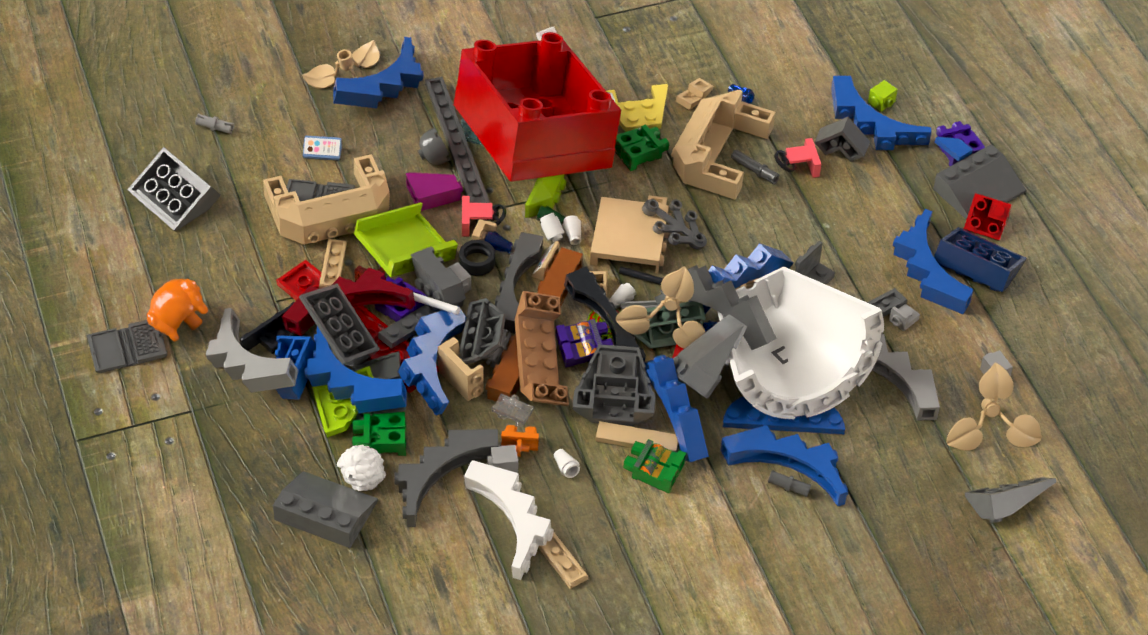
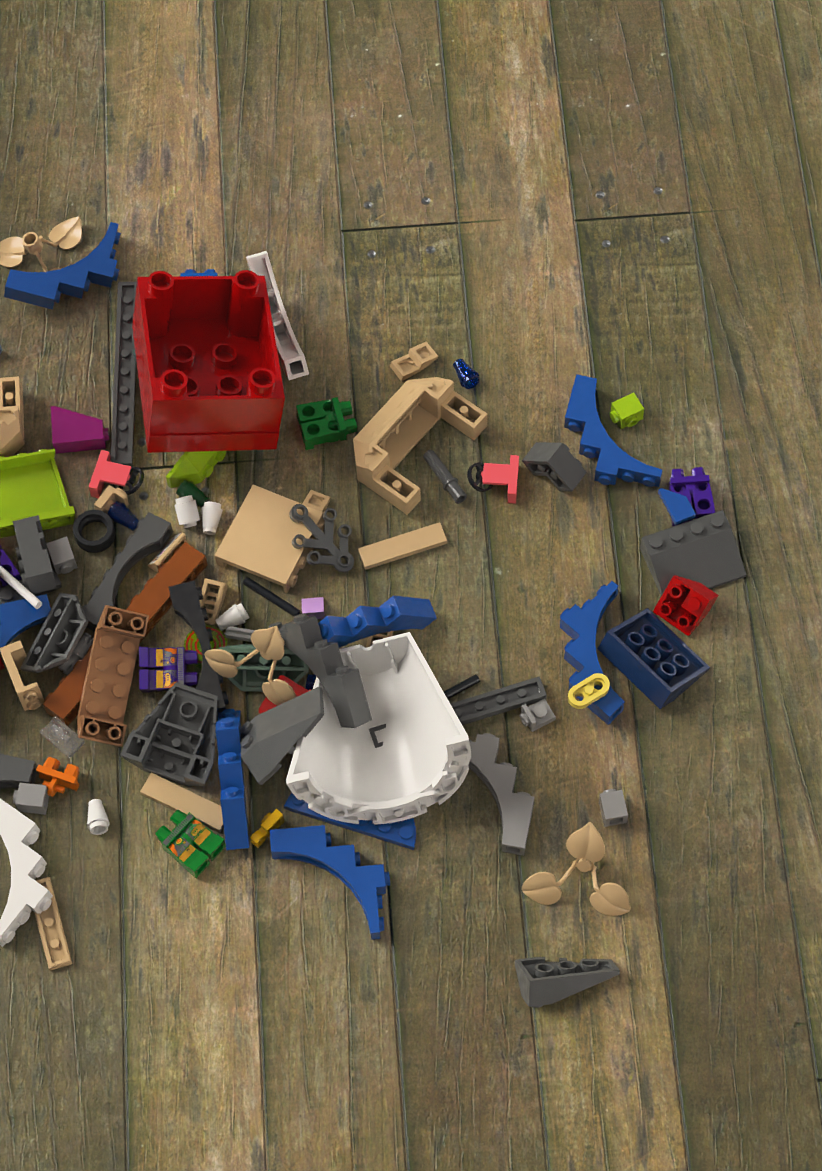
camera: 20 degrees right, 15 degrees up
dark grey cylinder [417,127,451,165] -> none
light yellow wing [606,84,668,132] -> none
dark grey pin [768,470,811,497] -> none
dark grey bracket [795,241,835,285] -> none
none -> yellow plate [250,809,285,848]
none -> tan tile [358,522,447,570]
none -> light yellow plate [568,673,610,709]

